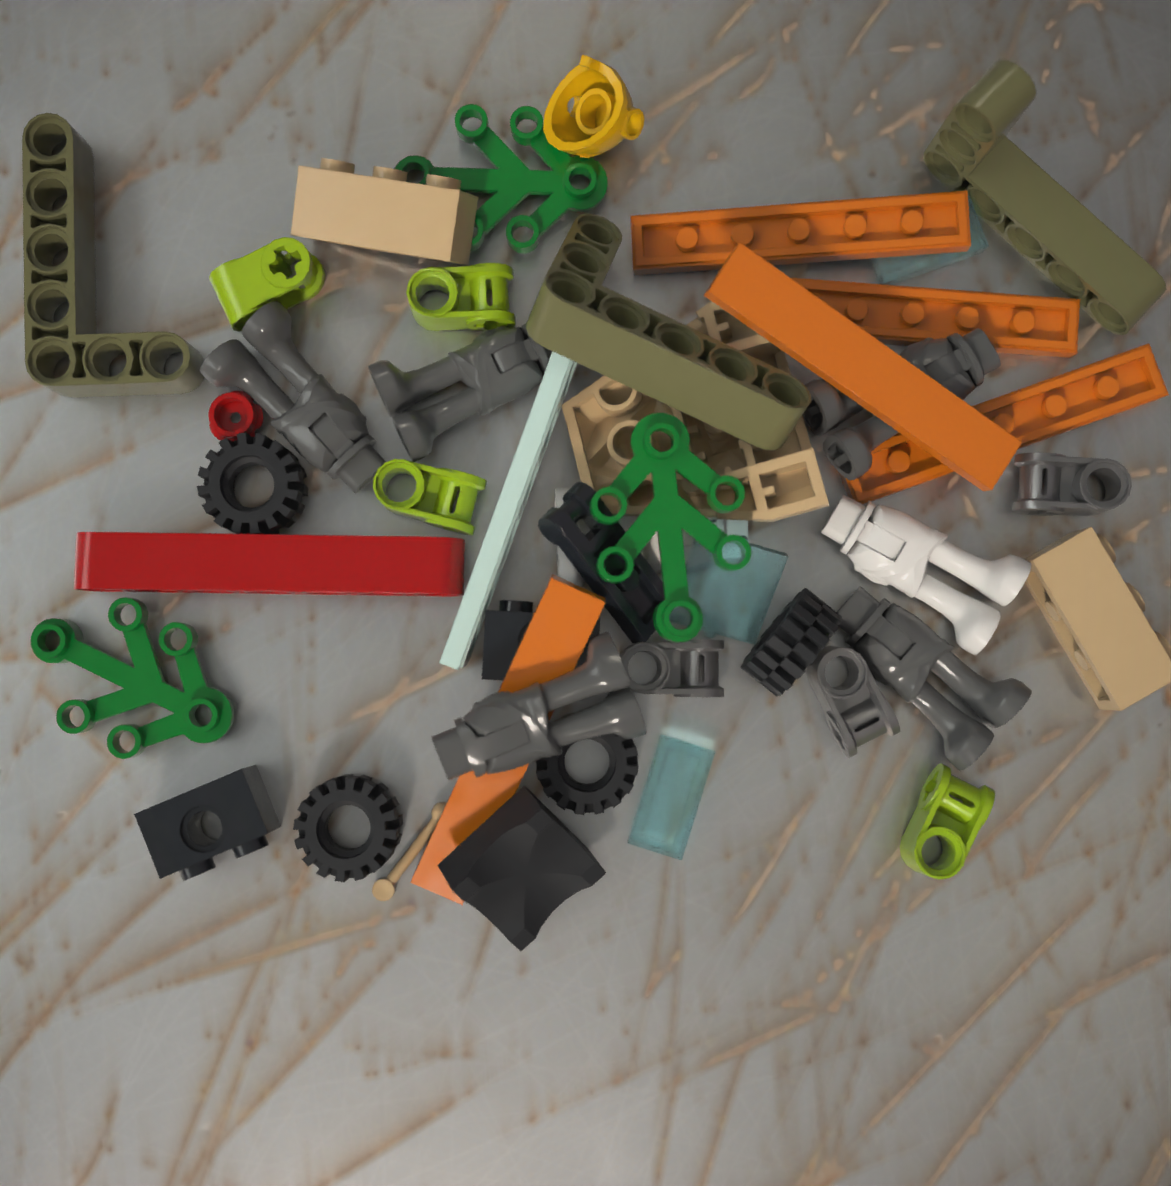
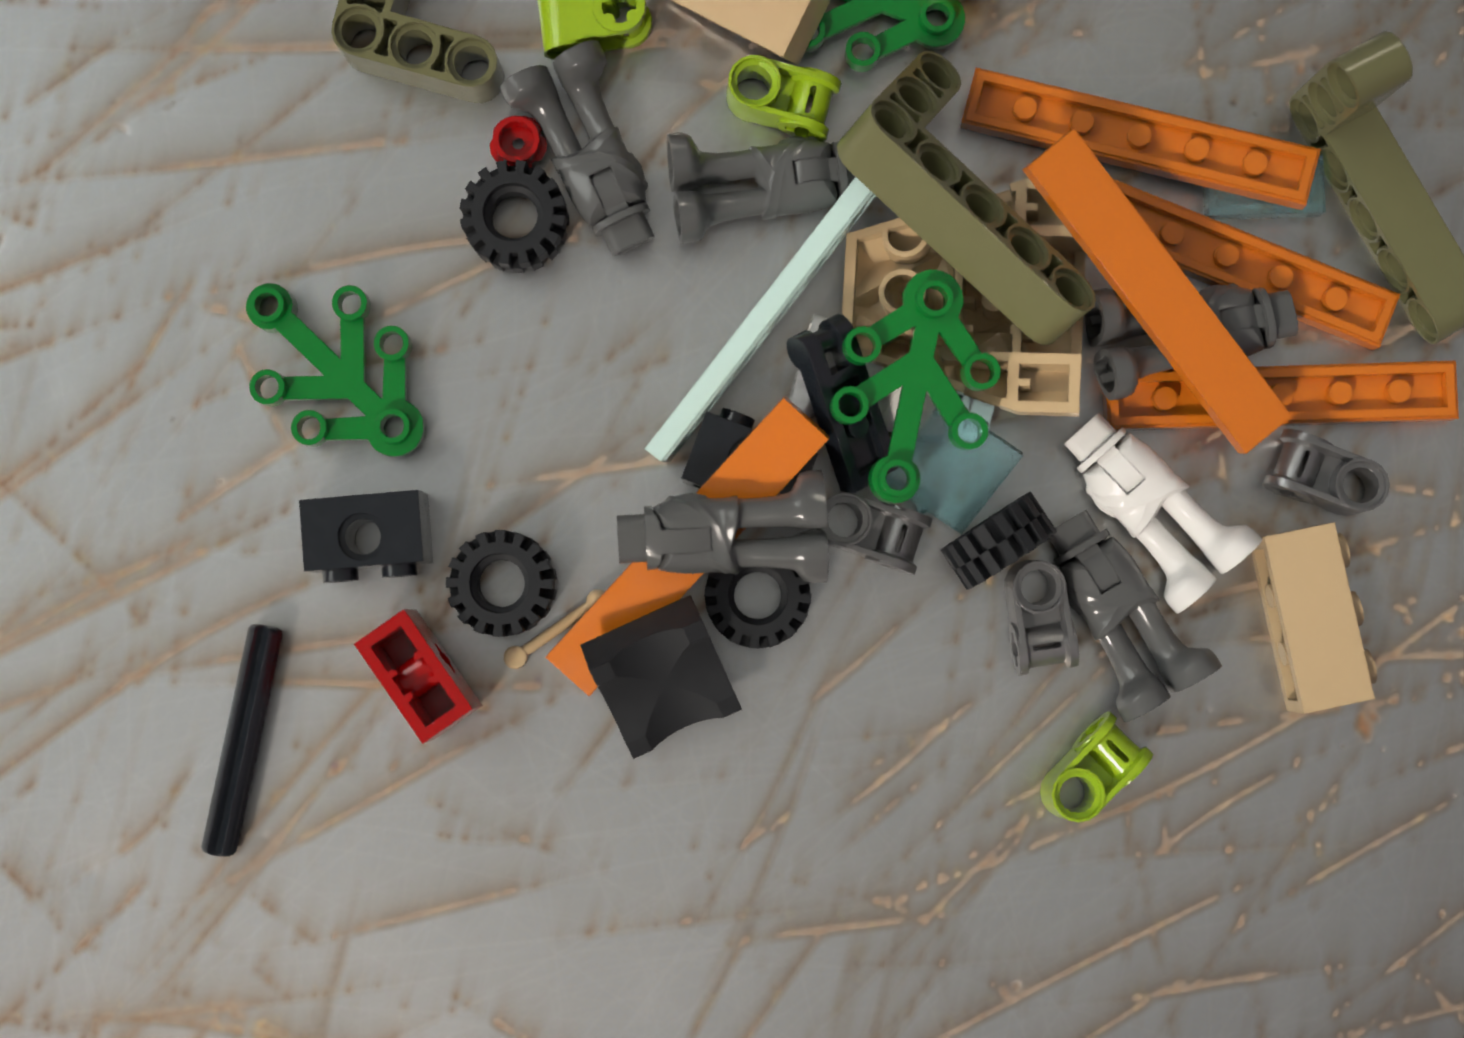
camera: 20 degrees right, 0 degrees up
red beam [74,532,465,597] -> none
lime piece [373,459,487,536] -> none
clear light blue tile [627,734,715,860] -> none
none -> black axle [201,624,283,857]
none -> red brick [354,609,483,744]

